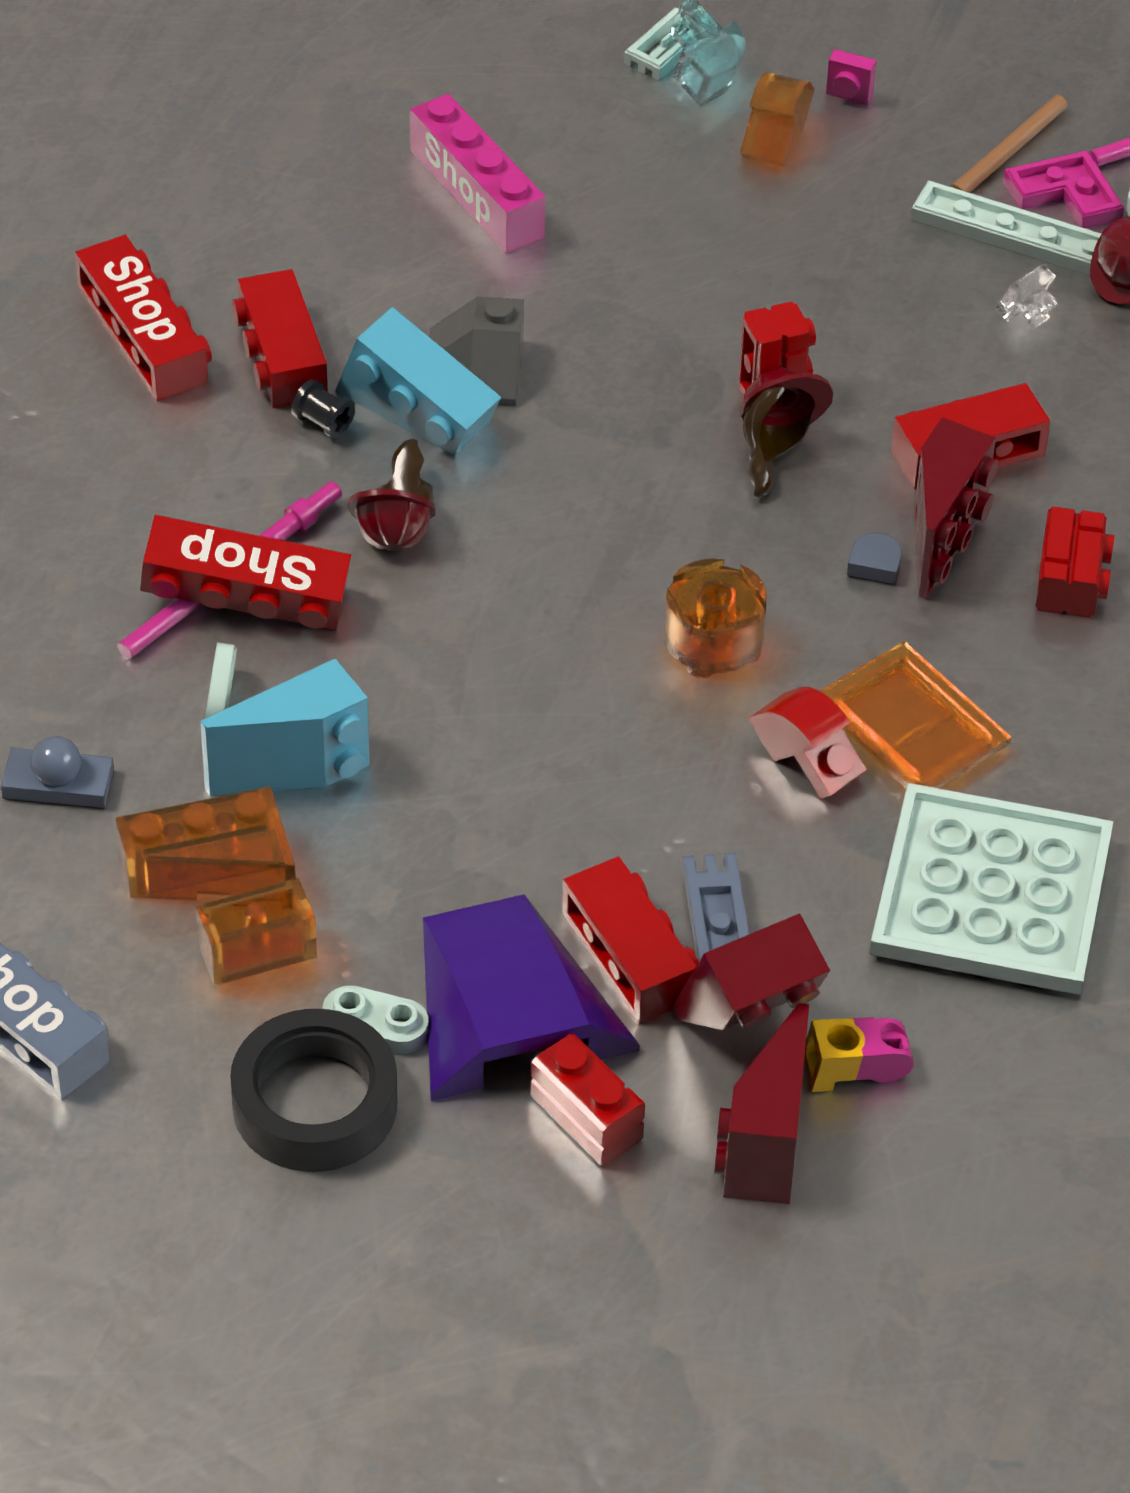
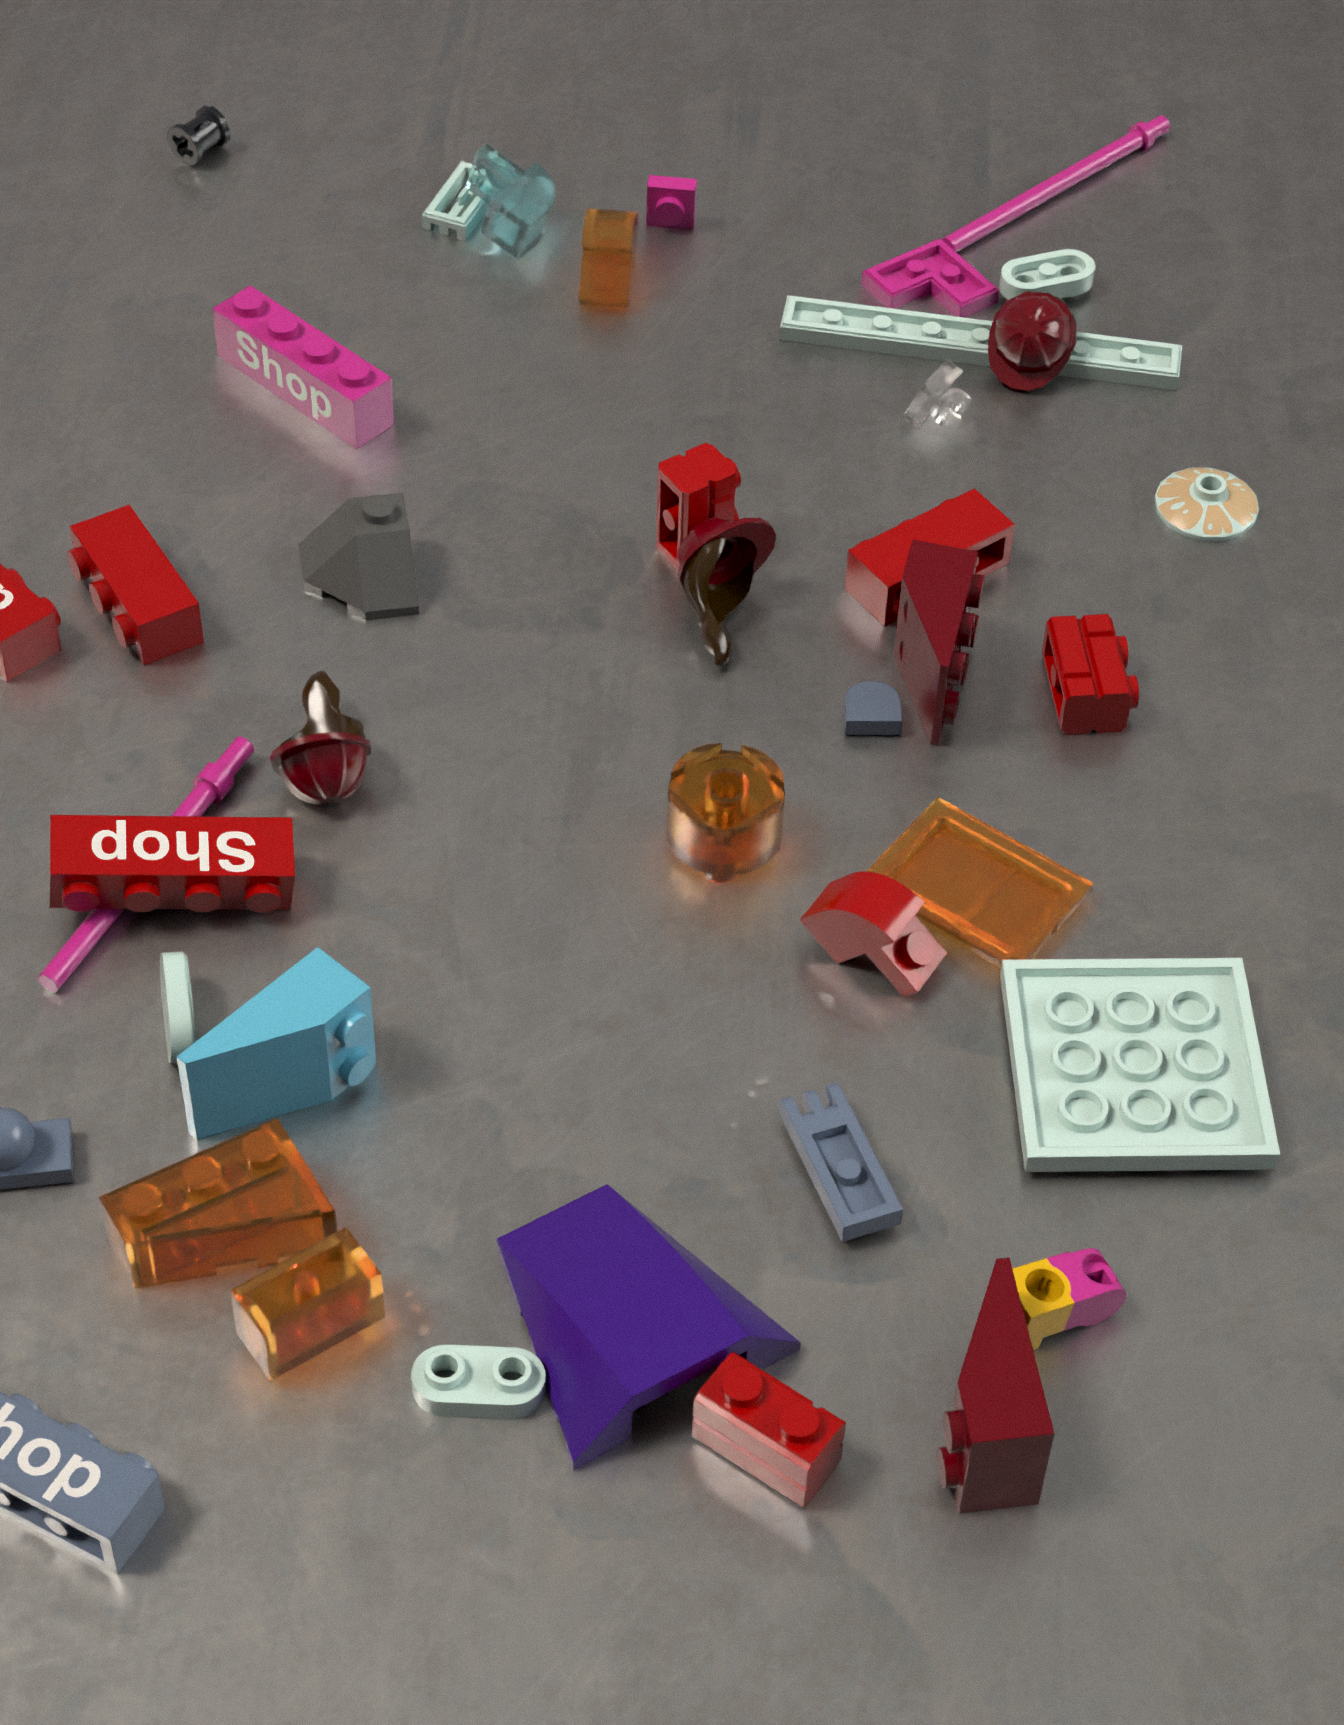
camera: 15 degrees left, 0 degrees up
black tyre [230,1009,398,1172] -> none
black bush [291,379,355,439] -> none
medium azure wedge [335,307,501,456] -> none
red brick [562,856,699,1024] -> none
dark red slope [671,913,831,1030] -> none
medium nougat bar [950,95,1068,193] -> none

